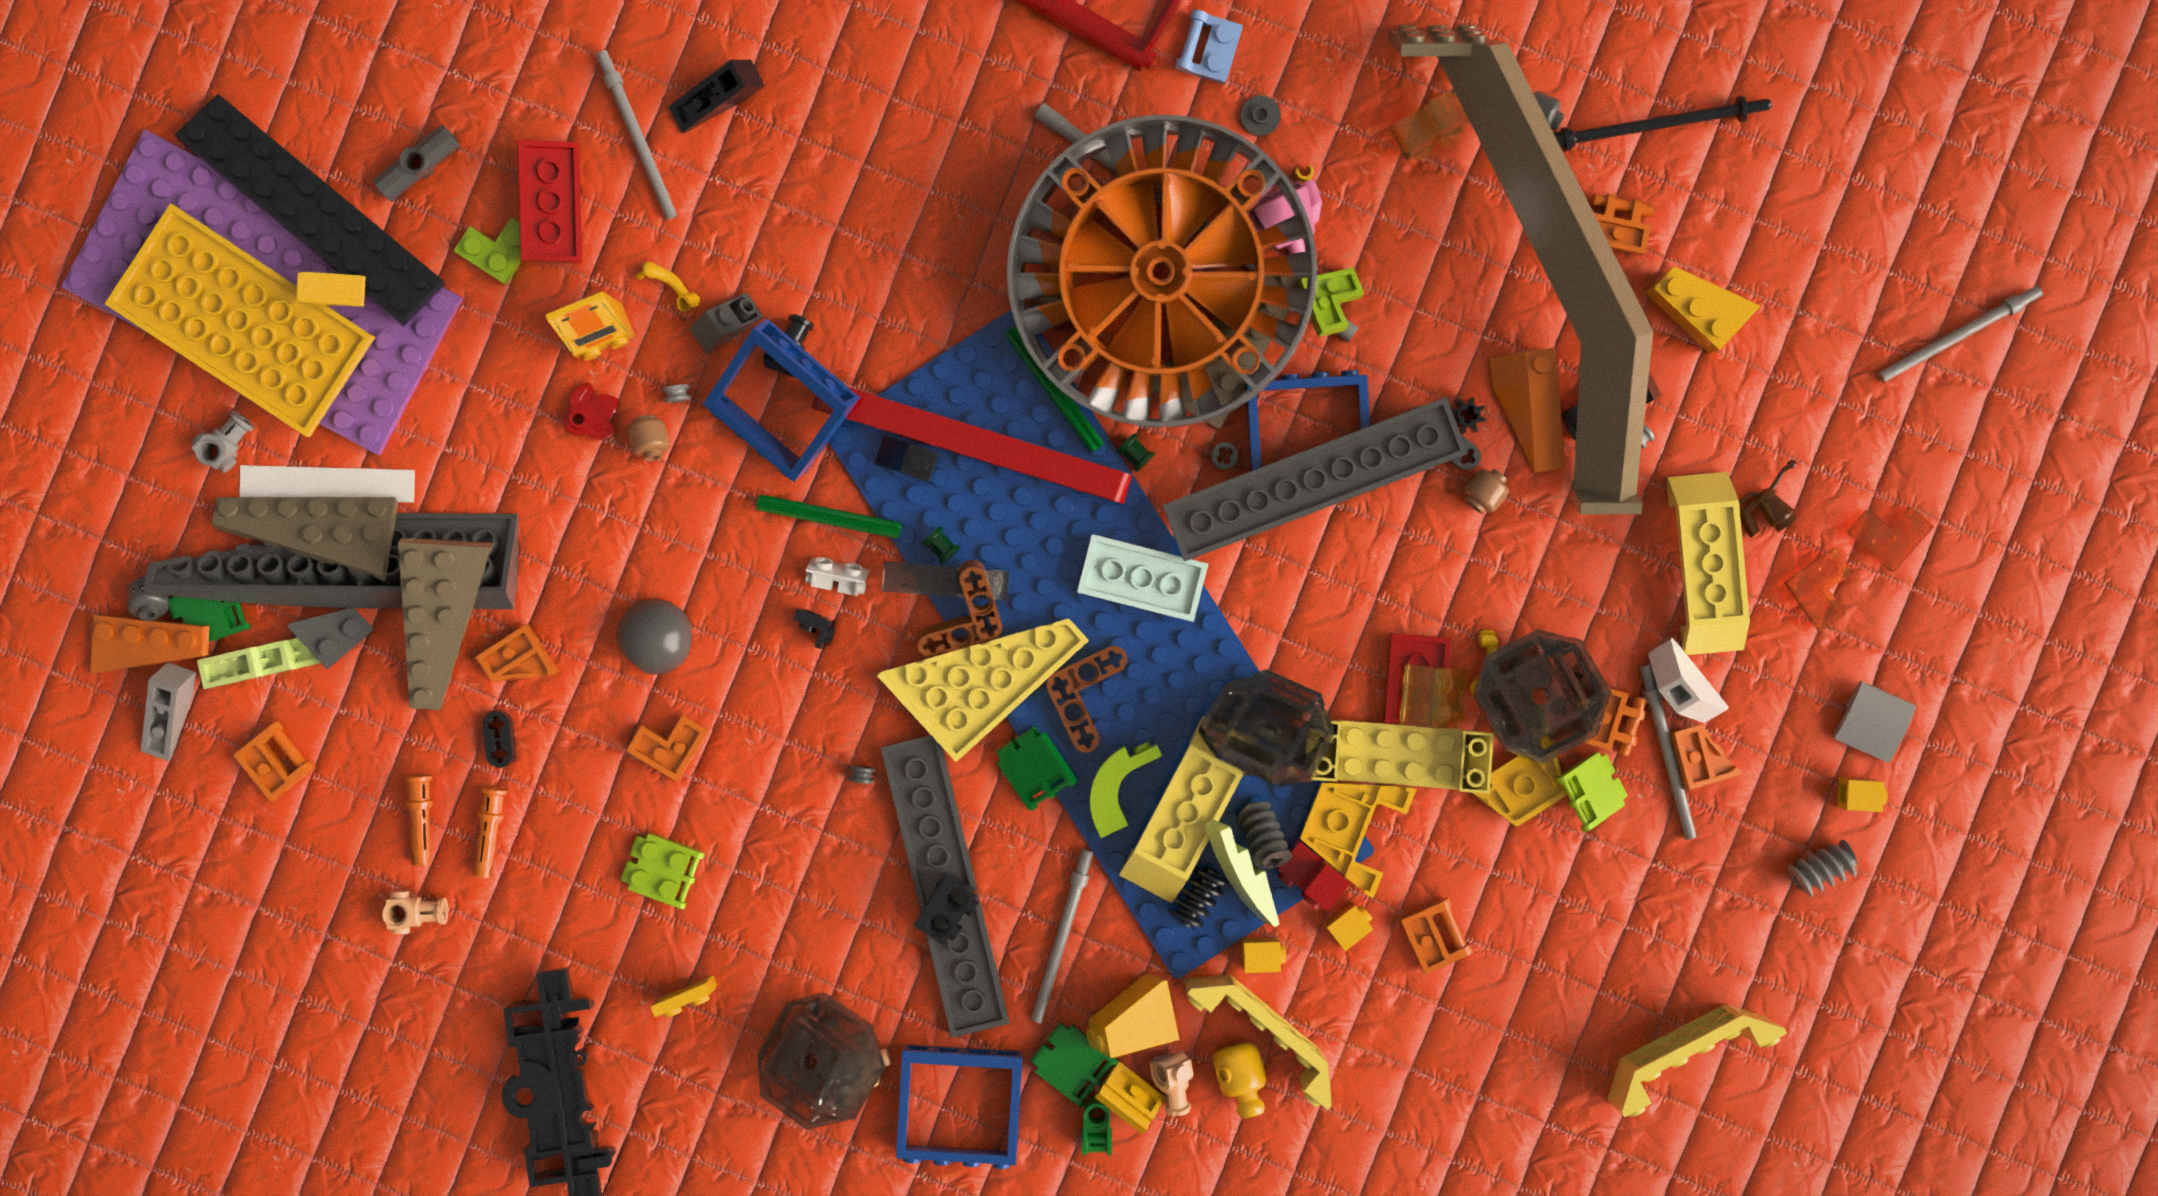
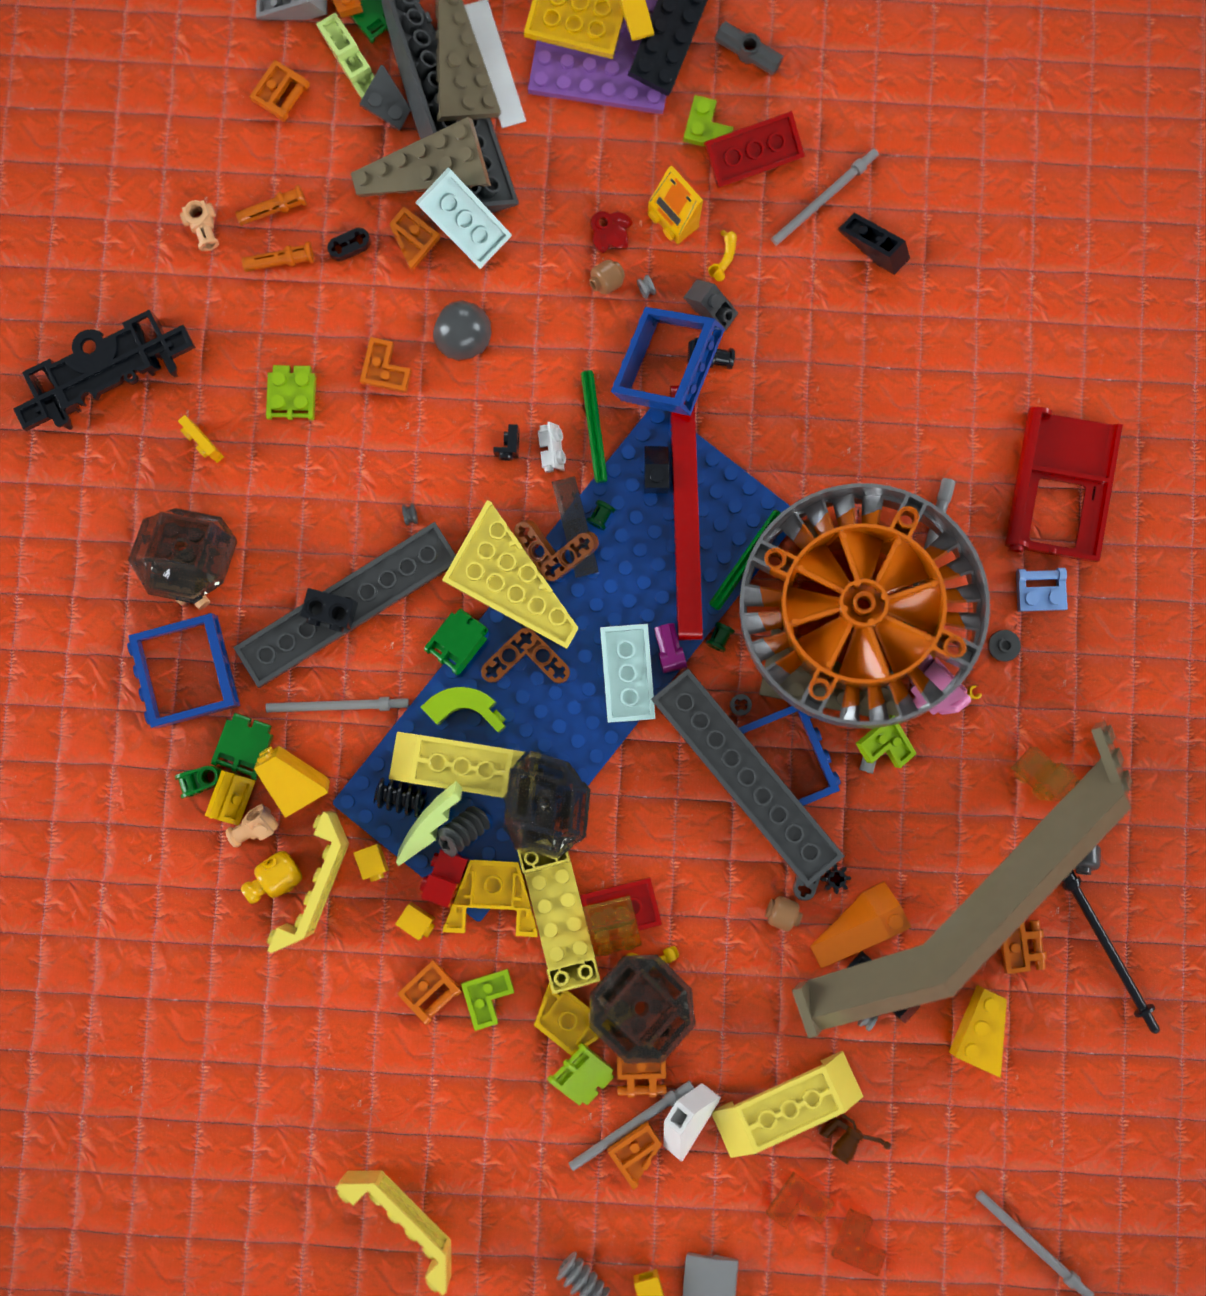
camera: 75 degrees right, 5 degrees down
none -> light aqua plate [415,168,512,269]
none -> lime plate [461,968,515,1031]
none -> magenta piece [654,623,687,673]

